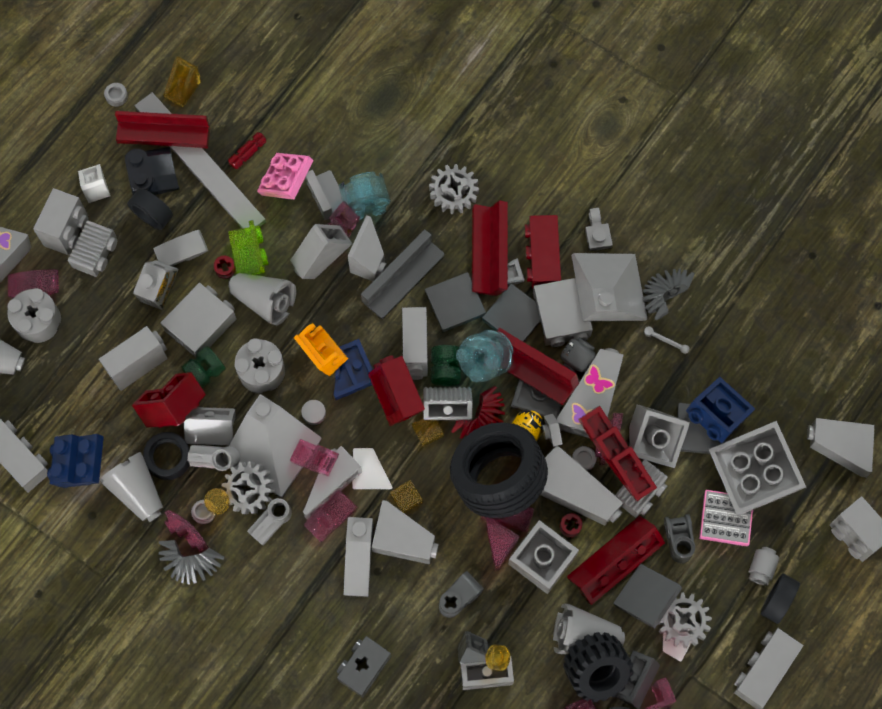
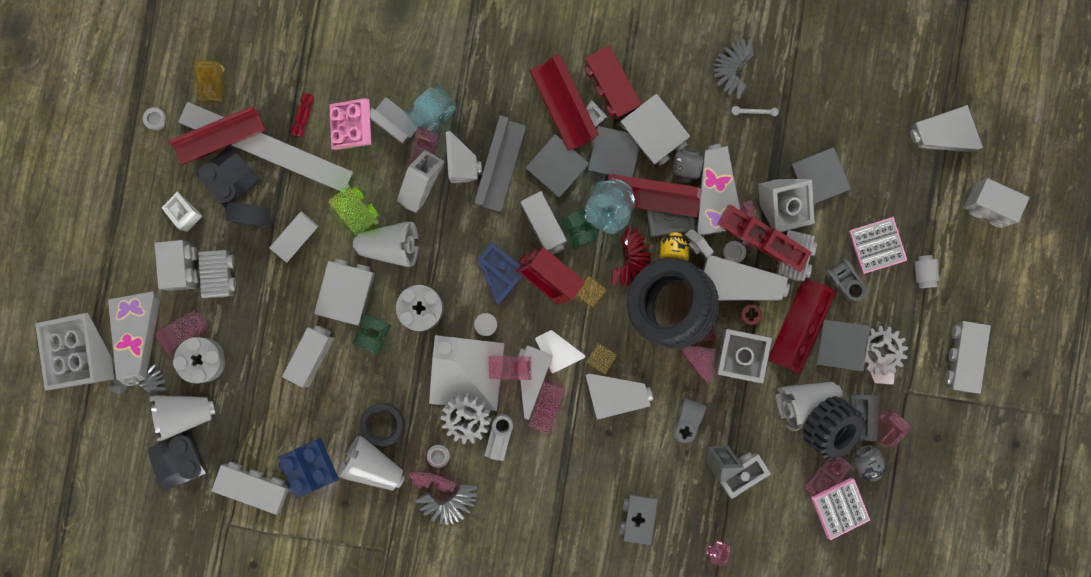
camera: 25 degrees left, 15 degrees up
dark red brick [132,372,206,428] -> none
light grey torso [133,260,179,310] -> none
light grey panel [184,407,235,445] -> none
light grey piece [188,445,240,471] -> none
clear yellow tile [204,488,230,514] -> none
dark red bush [214,255,236,279] -> none
light orange hinge [294,323,348,376] -> none
light grey slope [344,517,374,597] -> none
light grey brick [423,386,472,420] -> none
light grey gear [429,164,479,214] -> none
clear yellow tile [486,644,510,671] -> none
light grey slope [571,253,648,321] -> none
light grey plate [585,208,613,251] -> none
dark blue plate [686,377,755,444] -> none
light grey slope [709,421,807,516] -> none
black tyre [760,573,800,624] -> none

